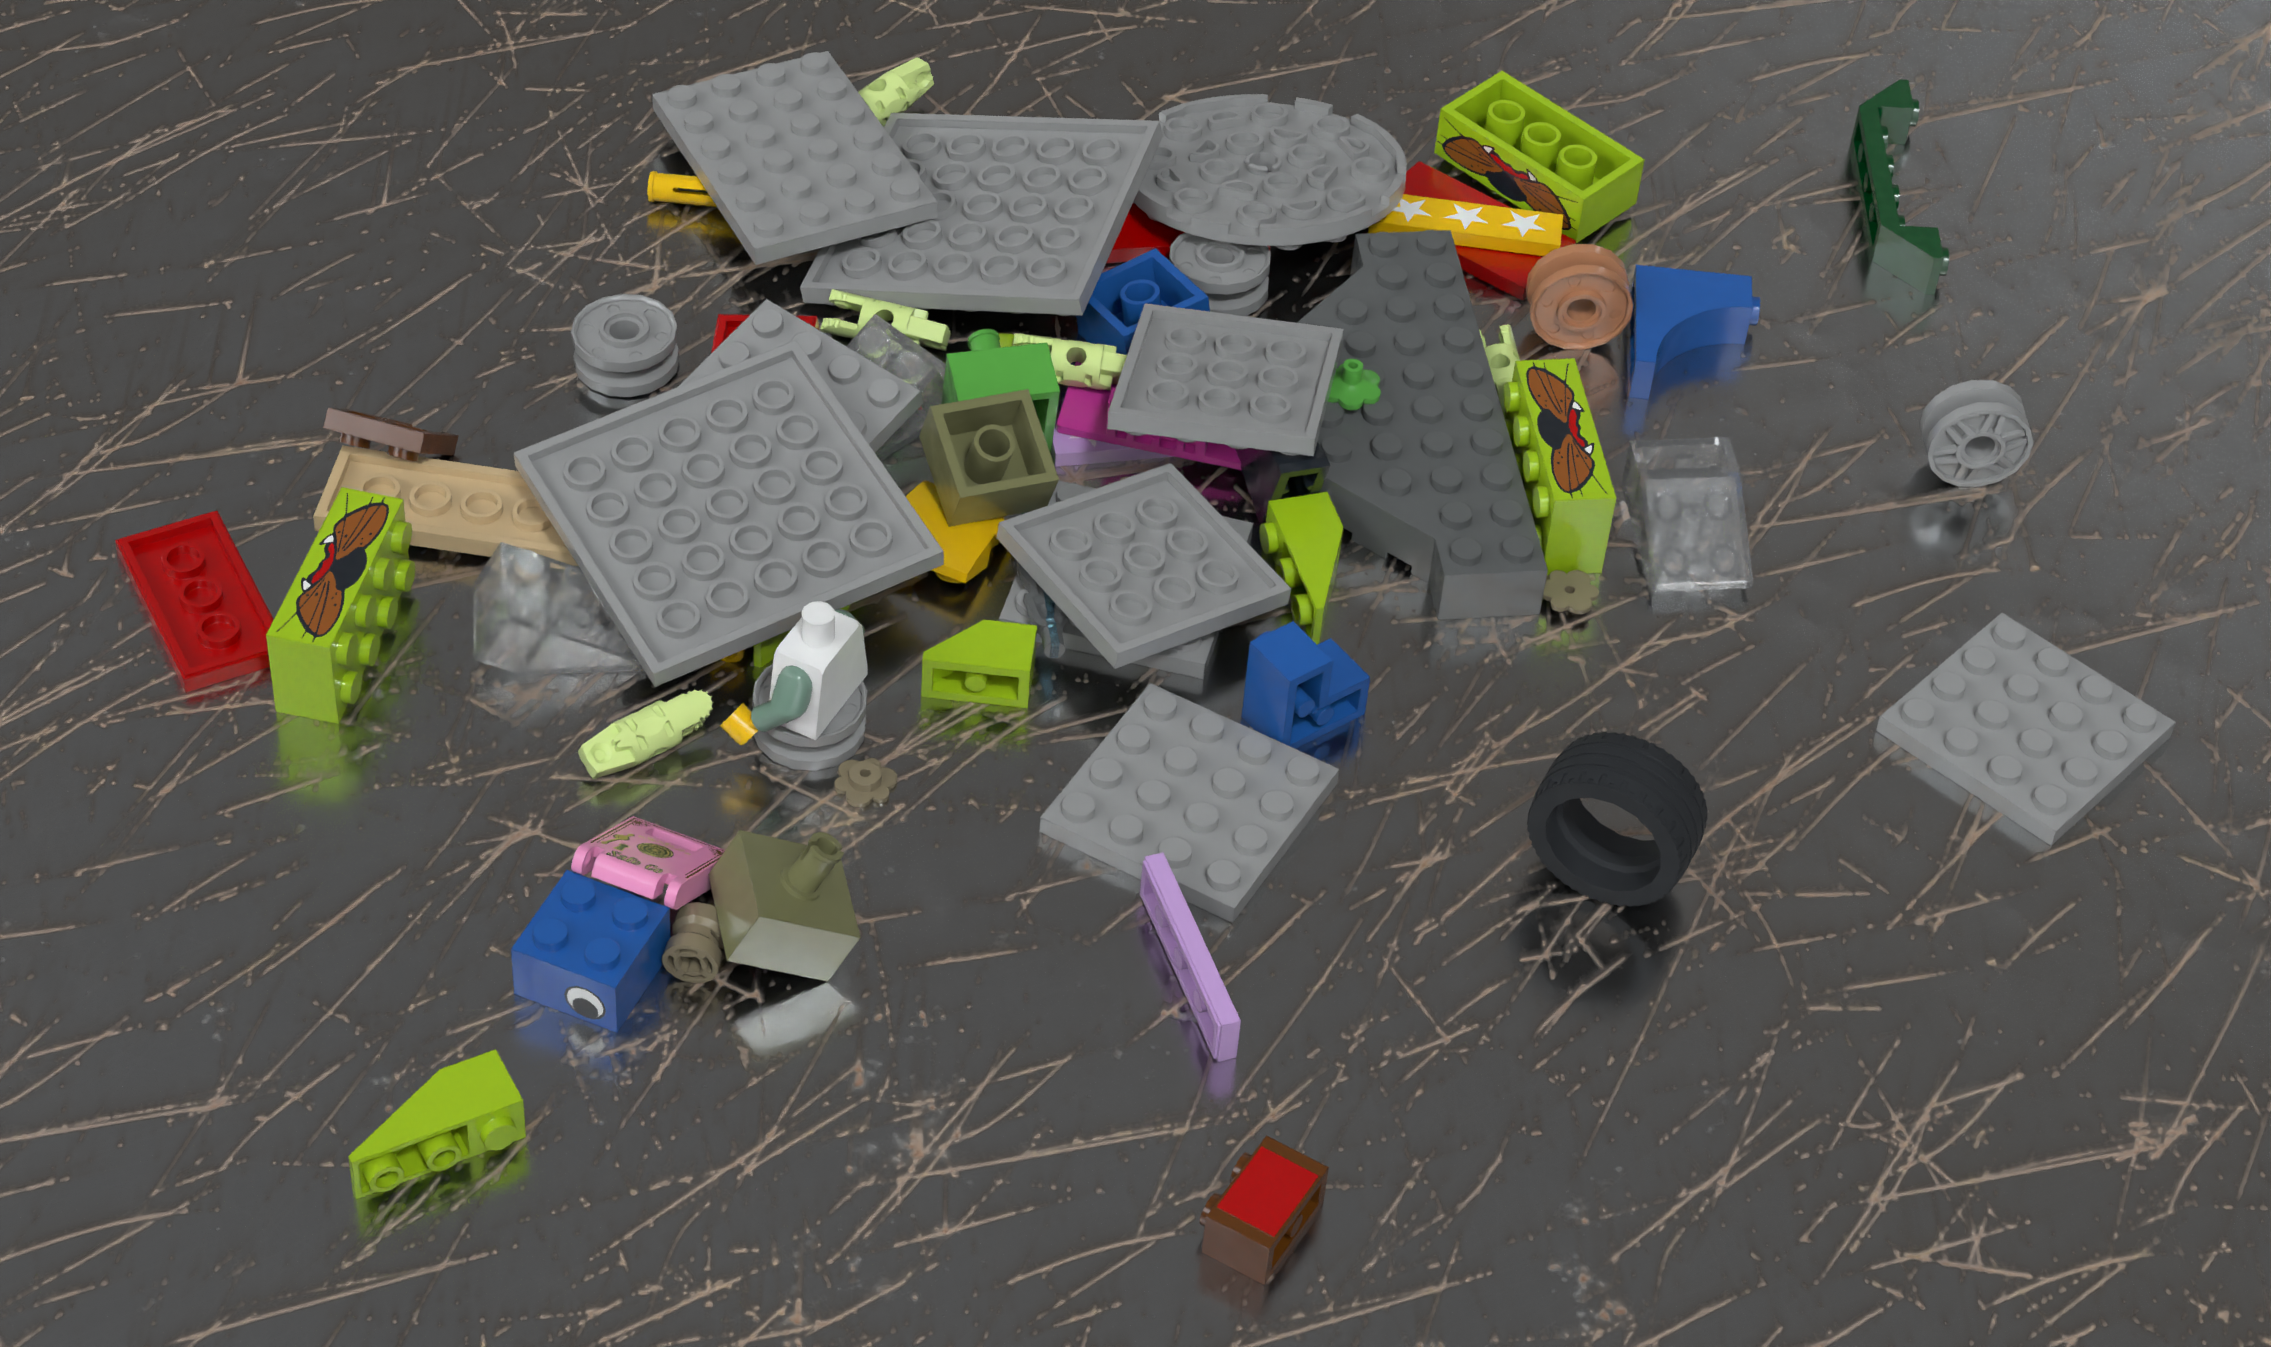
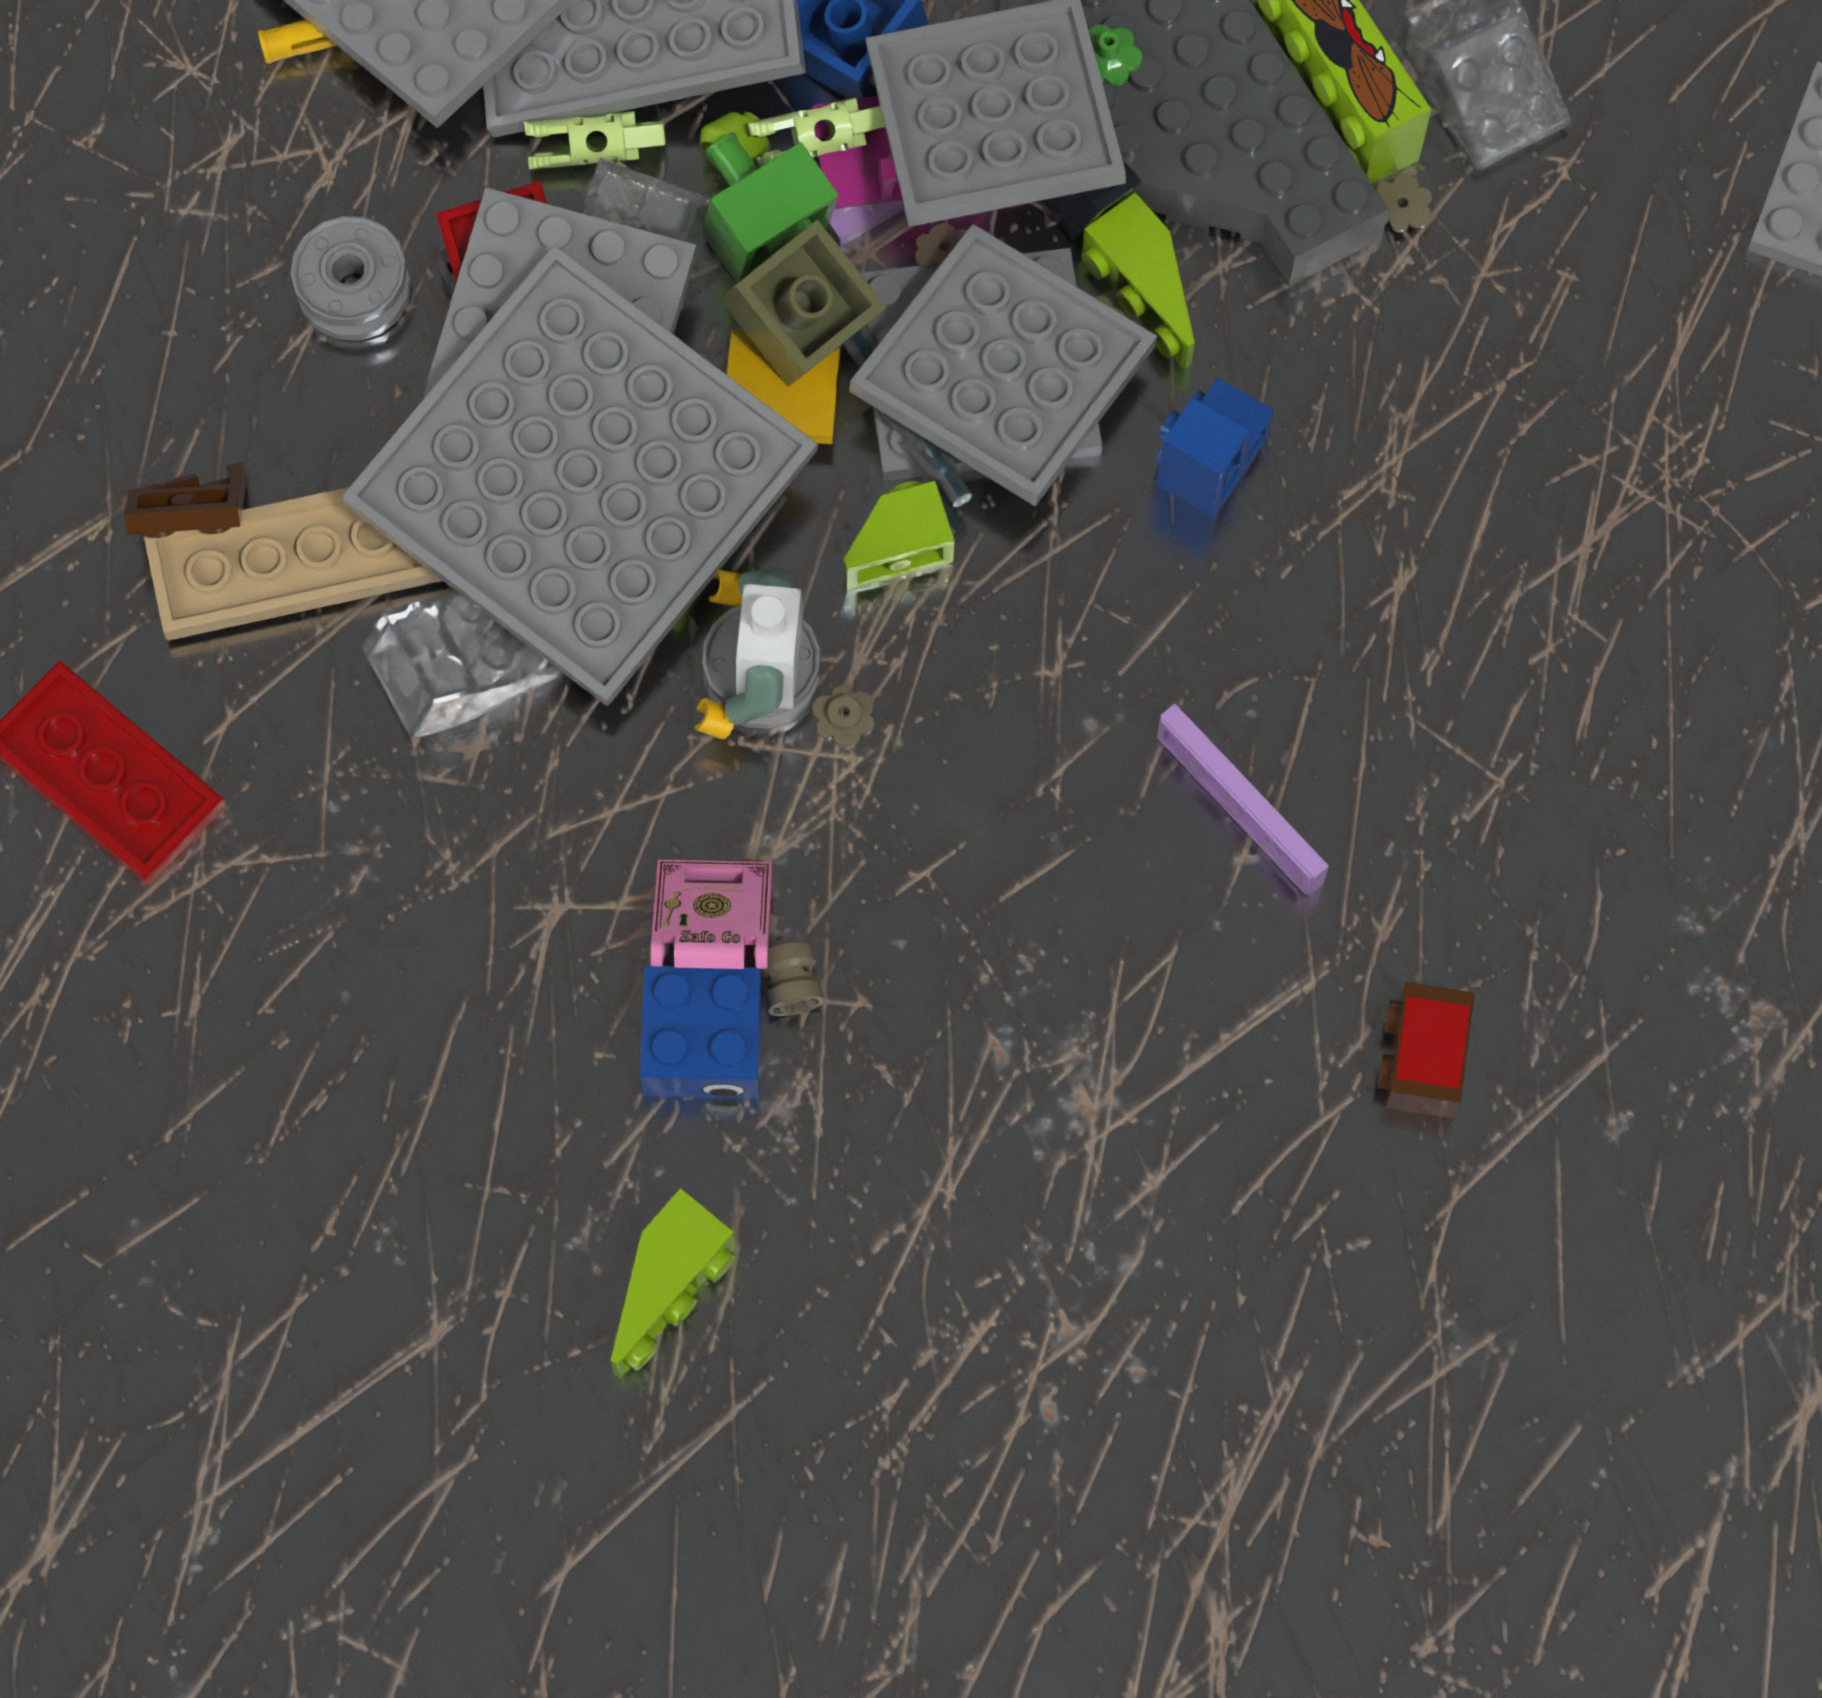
camera: 20 degrees left, 25 degrees up
lime brick [266,487,415,724] -> none
yellowish green hinge [578,689,714,779] -> none
olive brick [708,830,861,981] -> none
light grey plate [1039,683,1339,923] -> none
black tyre [1527,732,1708,907] -> none

